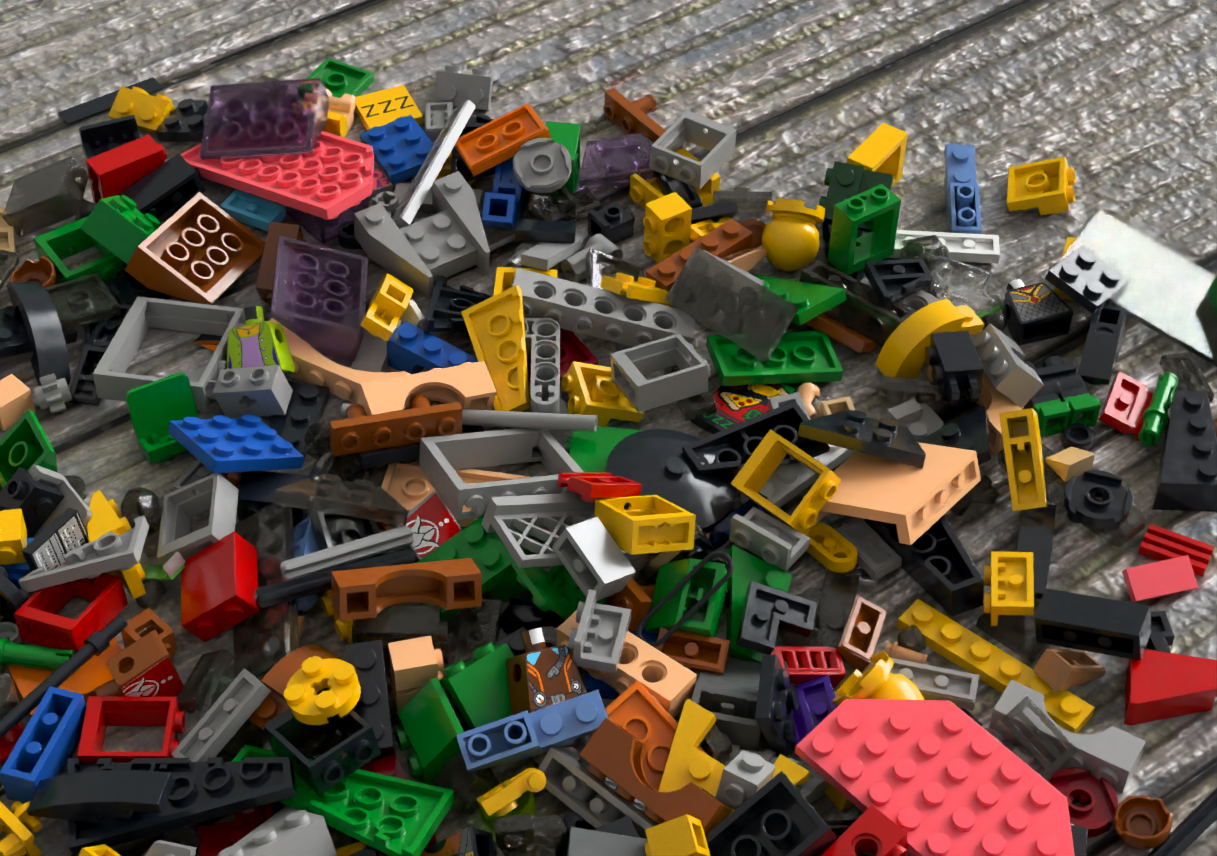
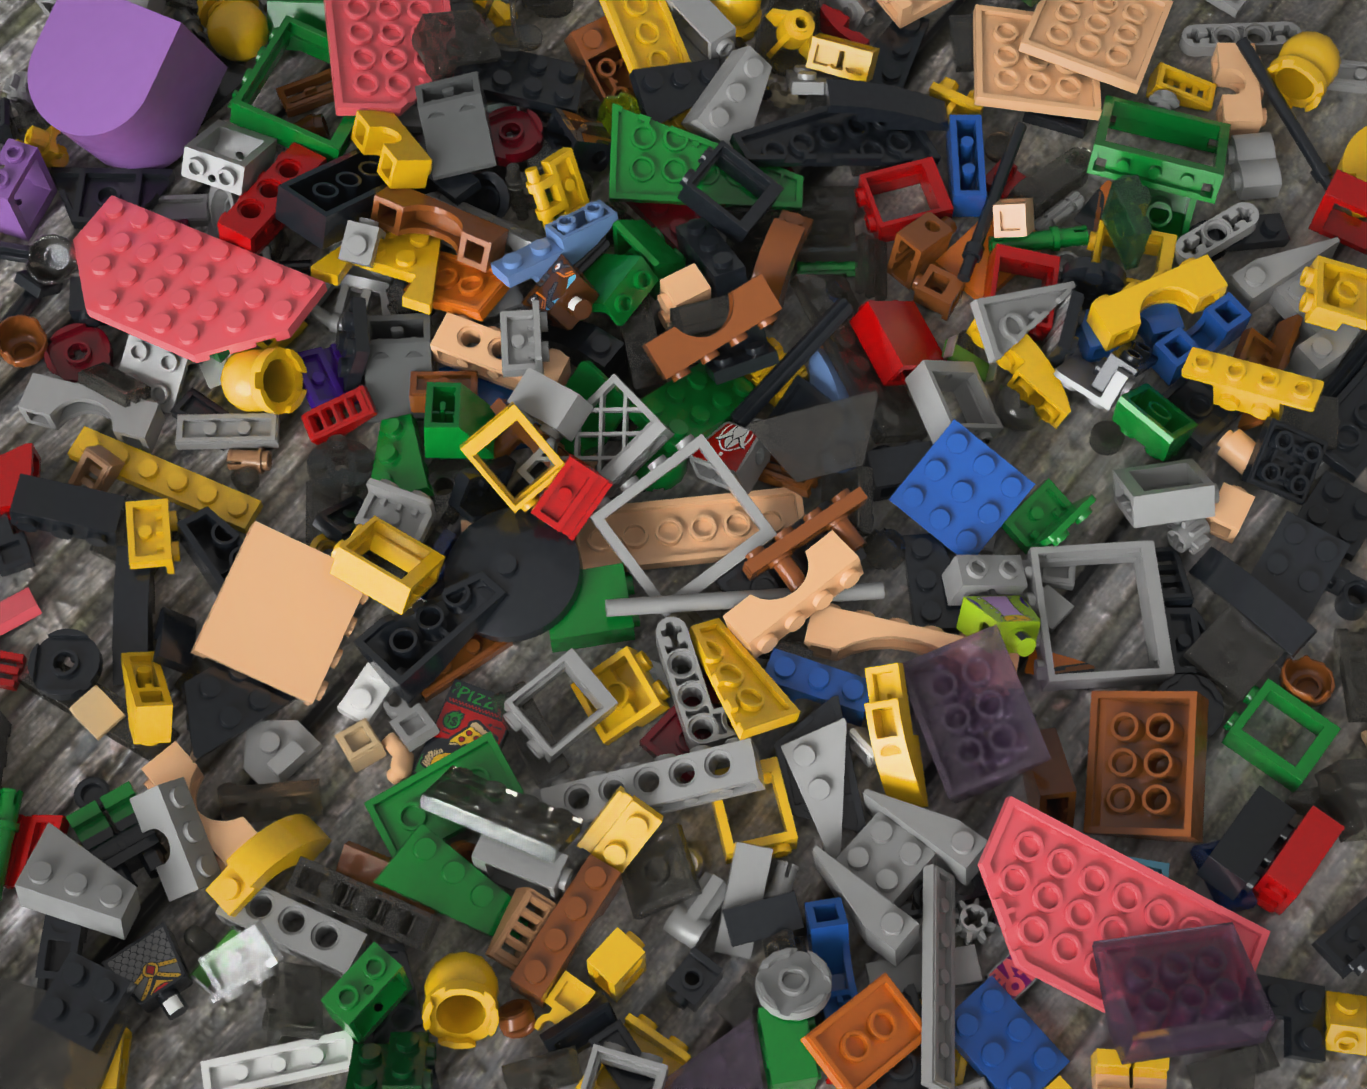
camera: 165 degrees right, 20 degrees up
green brick [80,195,161,264] -> none
light grey plate [171,668,271,762] -> none
light grey axle [280,525,414,580] -> none
yellow plate [284,656,361,725] -> none
black piece [636,551,734,647] -> none
black plate [736,581,817,655] -> none
black wing [798,410,926,468] -> none
dark orange slope [837,595,887,673] -> none
black wing [863,258,933,307] -> none
black hinge [925,331,984,404] -> none
none -> light grey wedge [15,822,141,940]
none -> black slope [152,607,196,674]
none -> black plate [312,494,374,555]
none -> light grey wing [781,717,847,859]
none -> light nougat brick [993,197,1035,238]
none -> light grey window [1113,458,1219,528]

